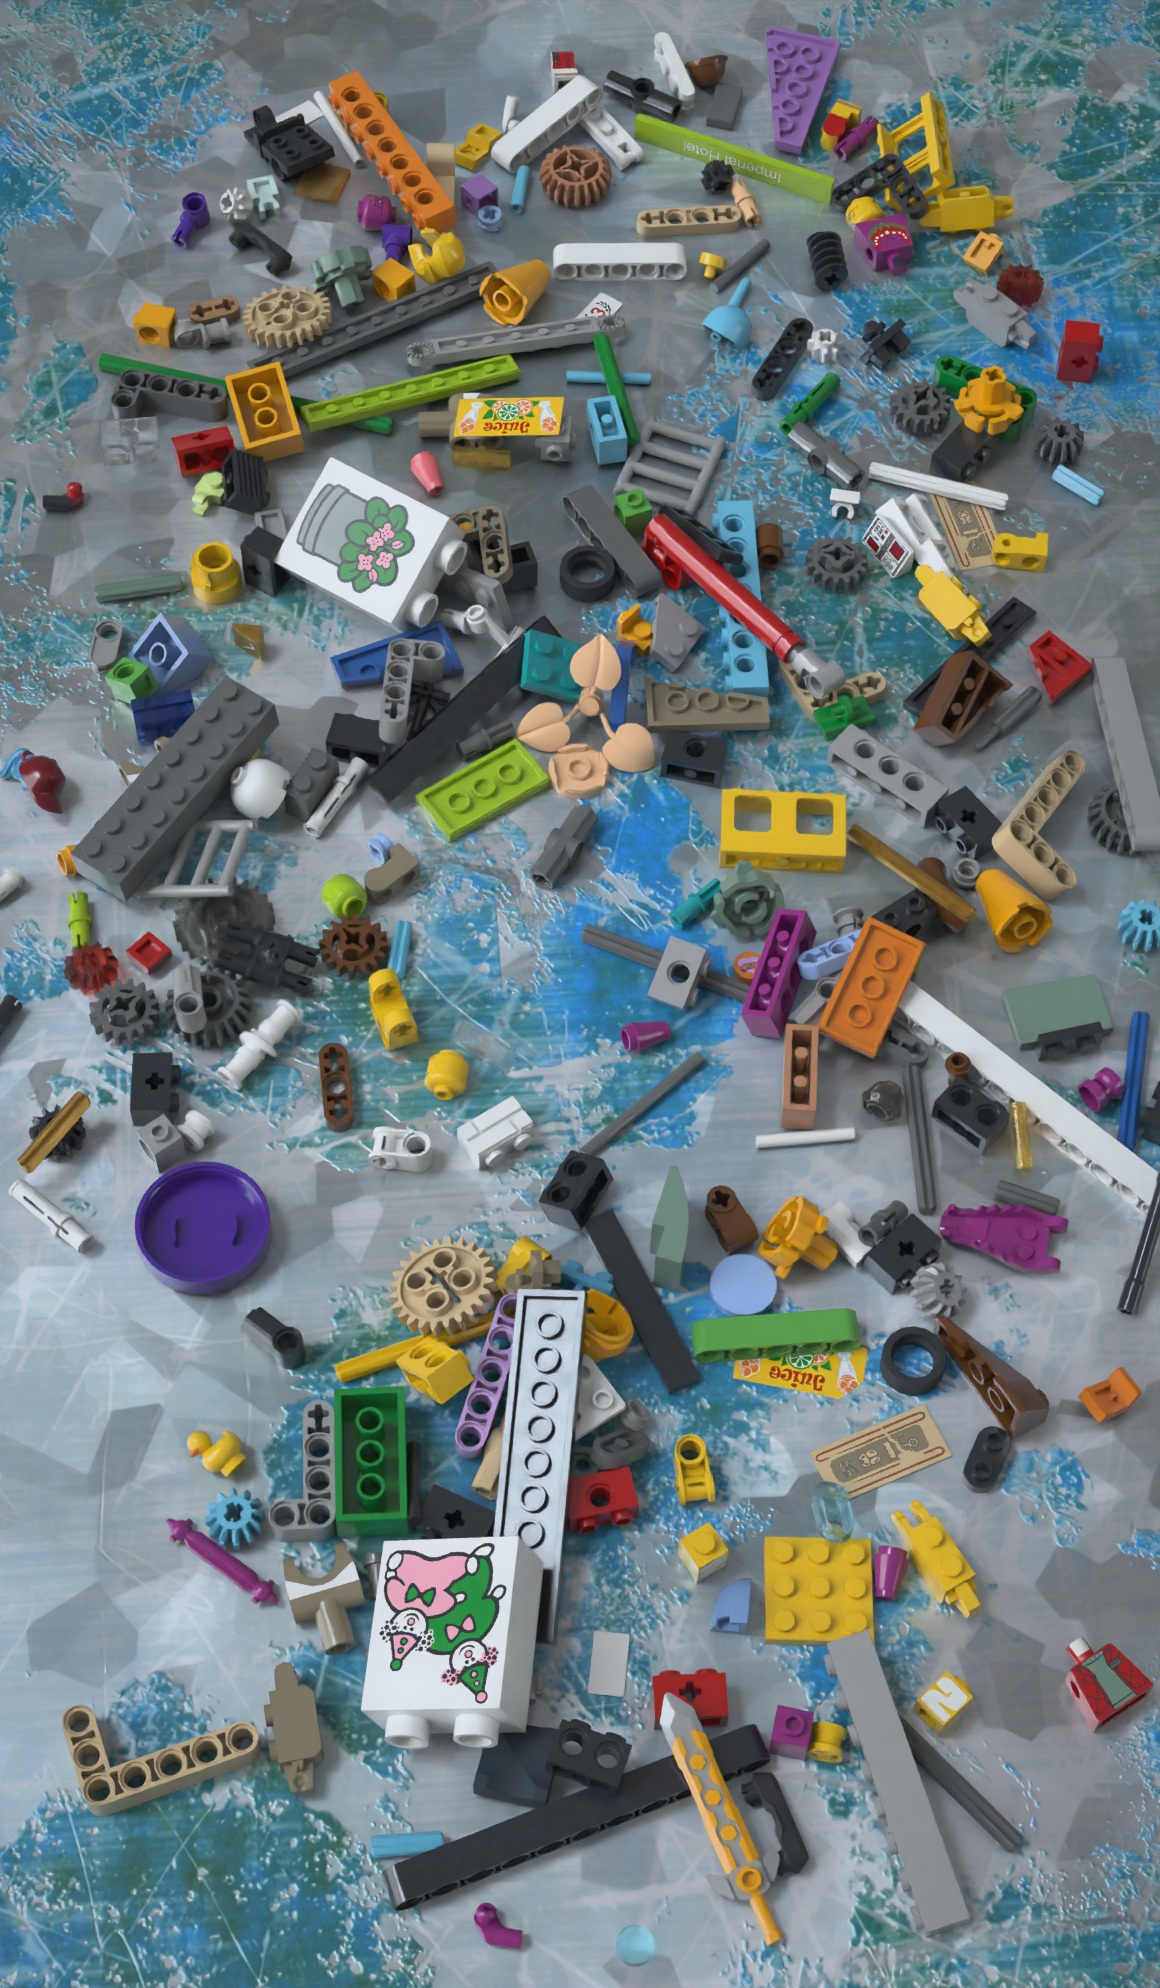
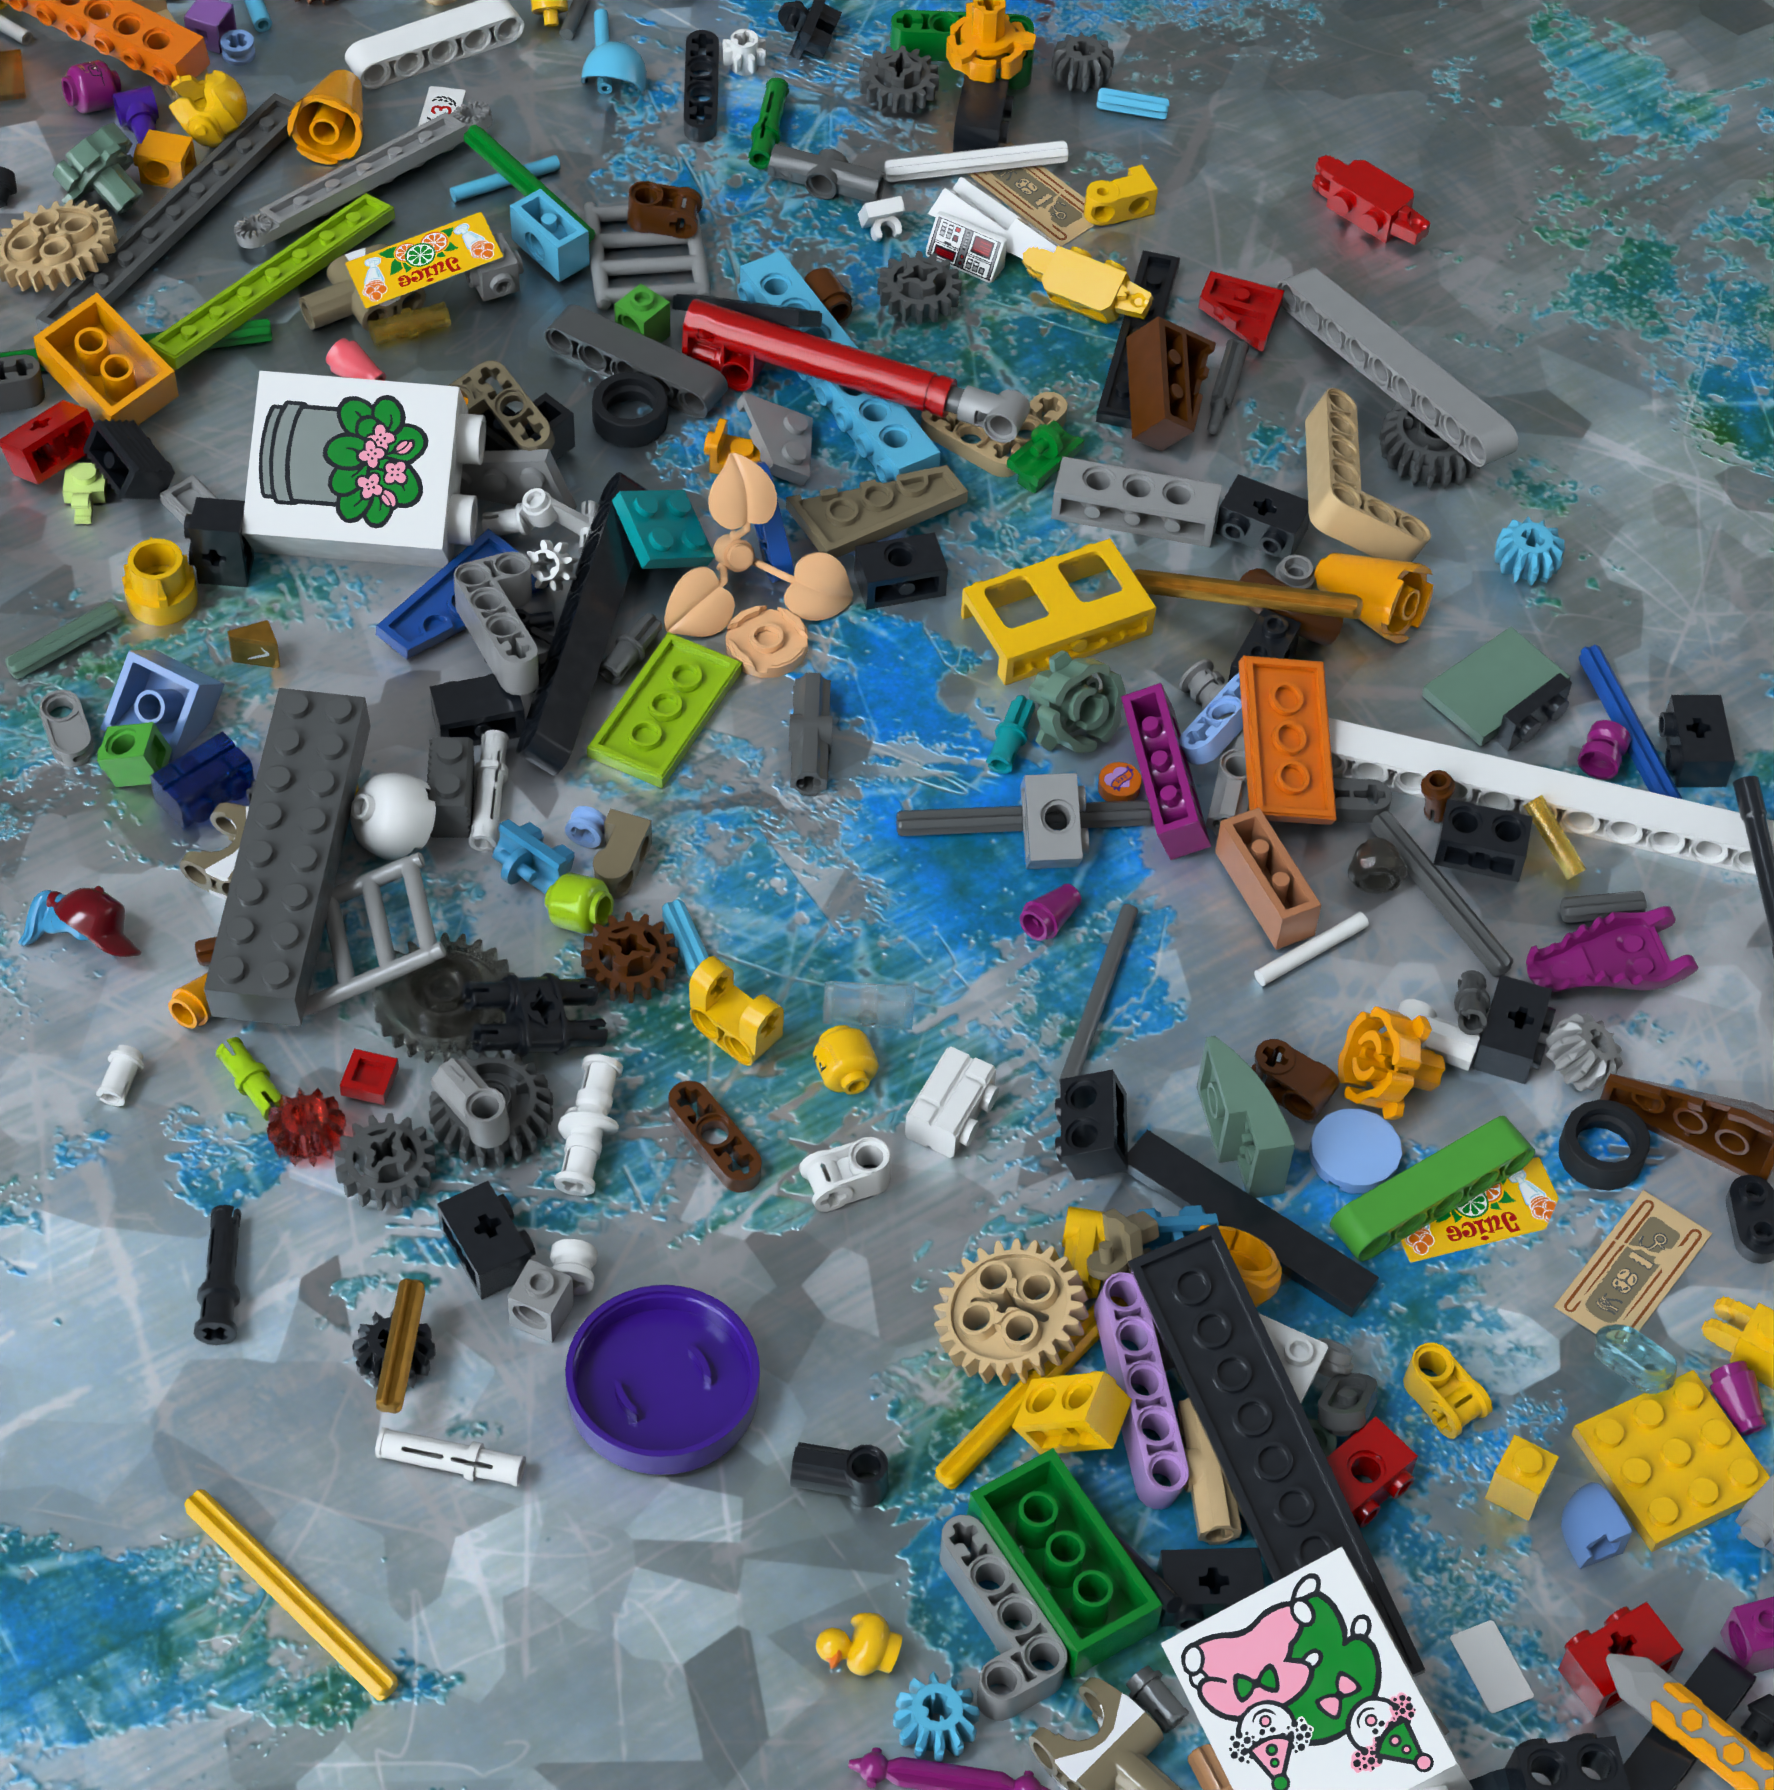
camera: 30 degrees left, 5 degrees down
none -> dark azure hips [492,819,575,894]
none -> white gear [527,540,579,591]
none -> reddish brown piece [627,181,703,239]

